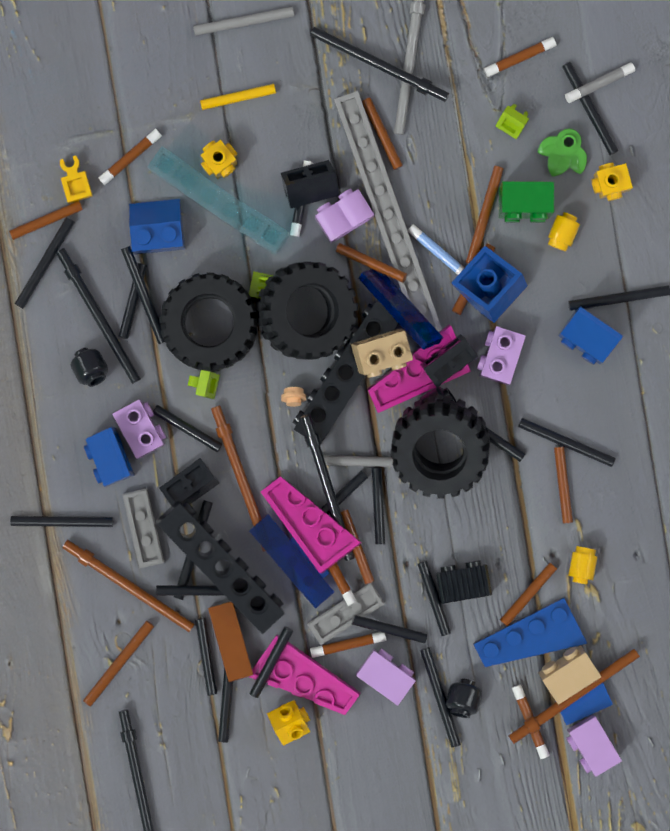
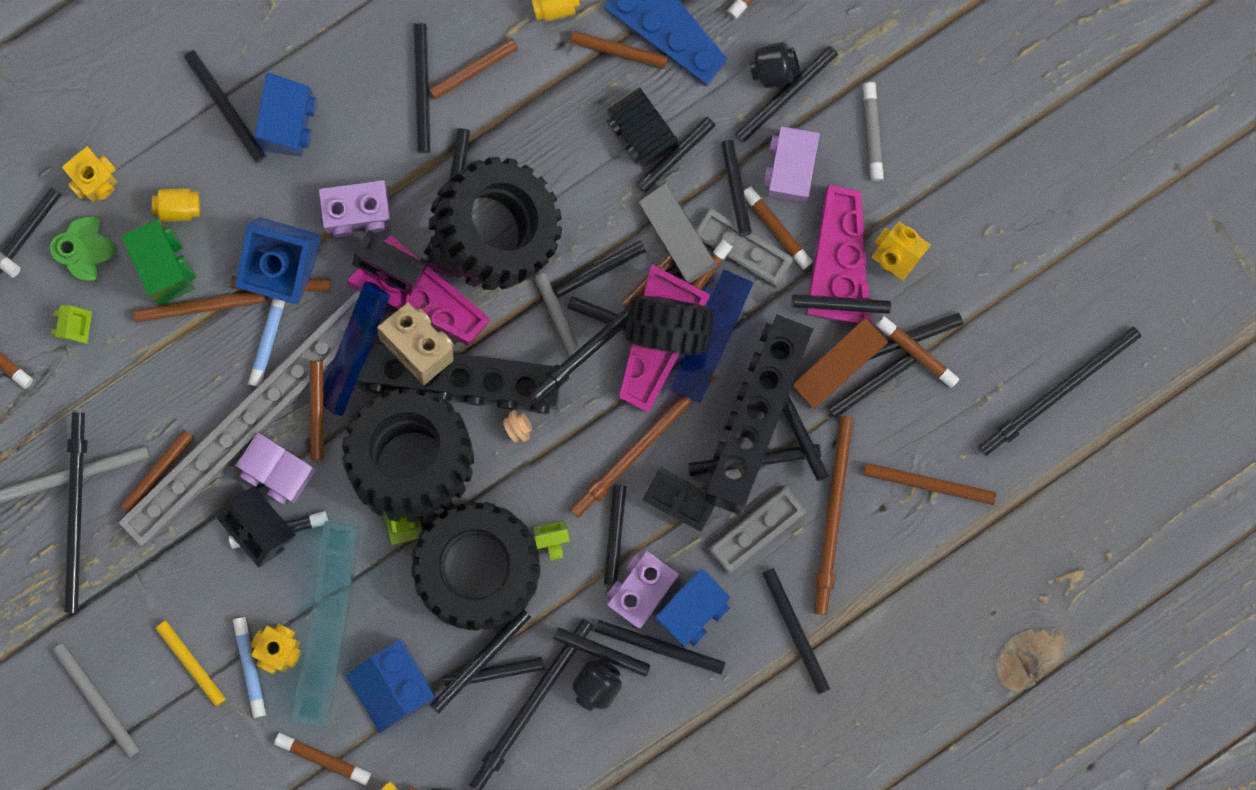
camera: 115 degrees left, 5 degrees down
none -> light blue bar [232,617,266,718]
none -> black bar [553,627,650,677]
none -> black bar [595,620,726,675]
none -> black tyre [625,296,714,355]
none -> light grey tile [639,184,717,283]
none -> light grey bar [863,82,884,181]
none -> dark orange bar [876,315,959,388]

